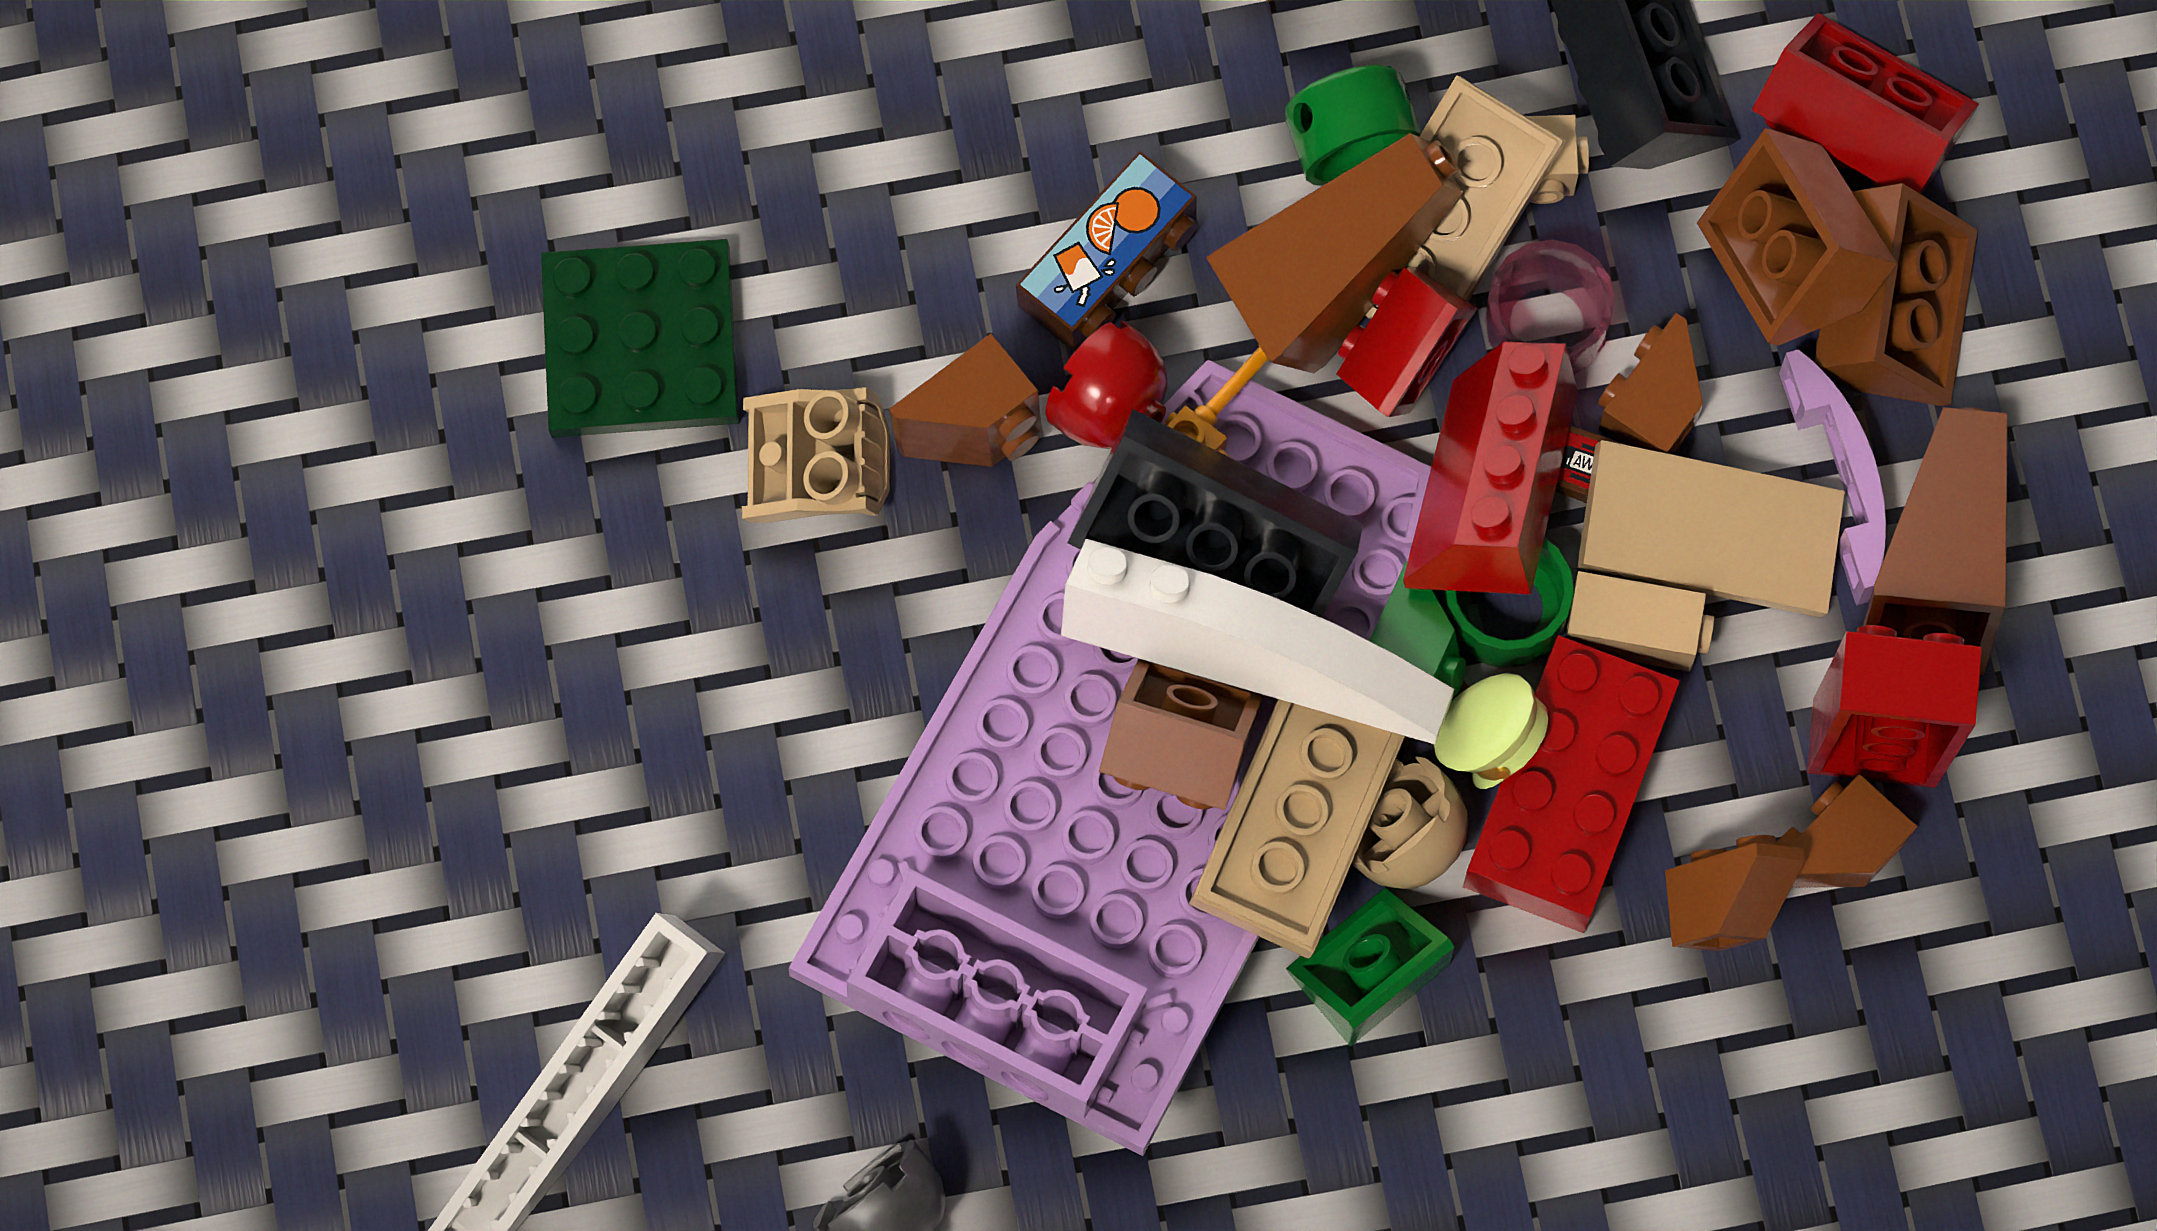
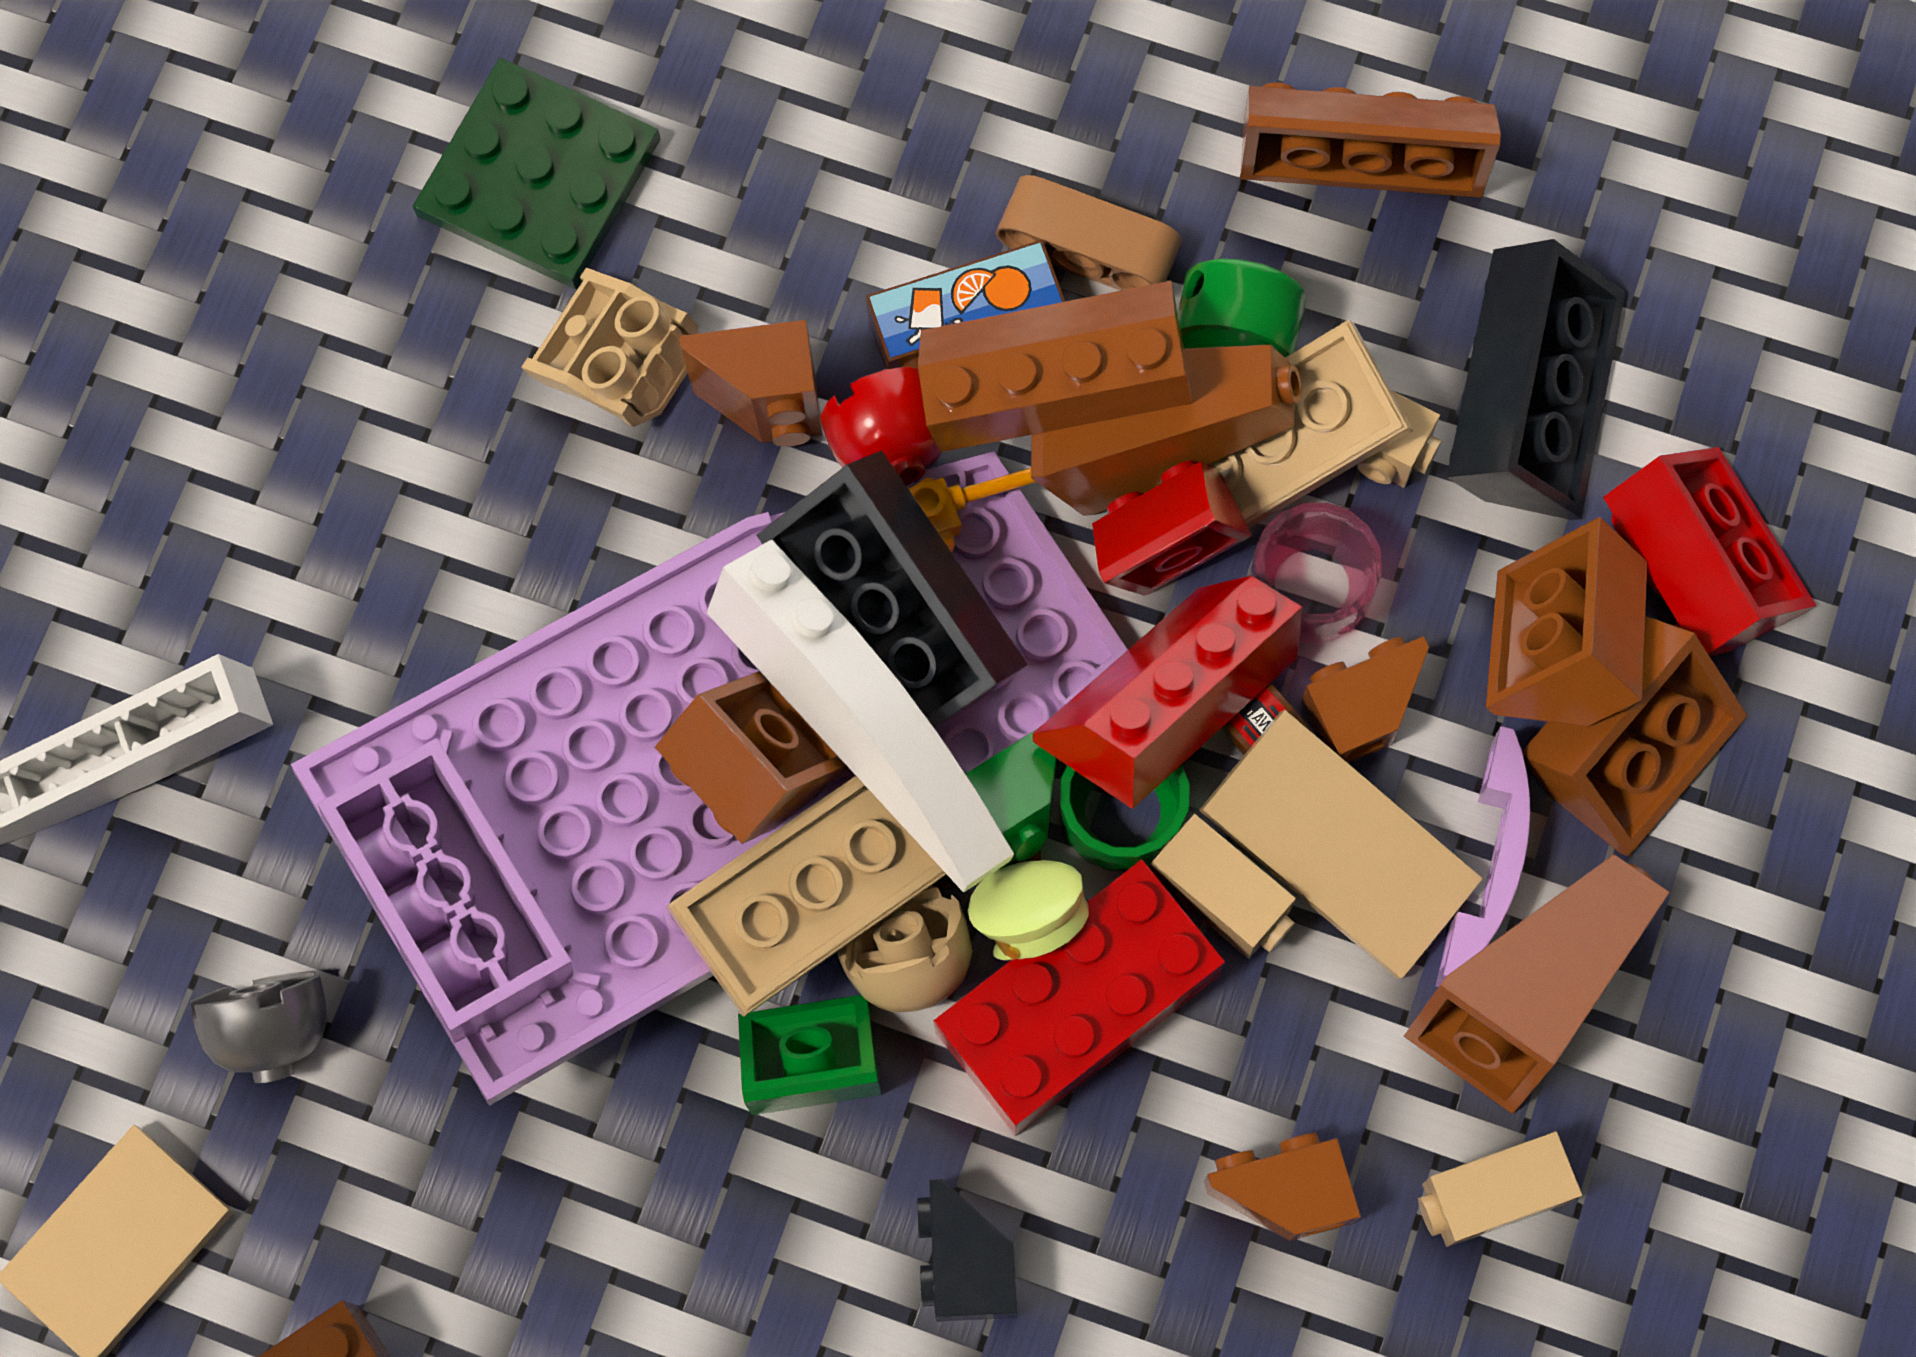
camera: 30 degrees right, 0 degrees up
dark orange slope [1665,835,1805,952] -> none
red brick [1807,625,1982,788] -> none
none -> black slope [917,1179,1017,1322]
none -> dark orange slope [918,281,1193,452]
none -> medium nougat beam [995,175,1183,291]
none -> tan brick [1418,1131,1583,1247]

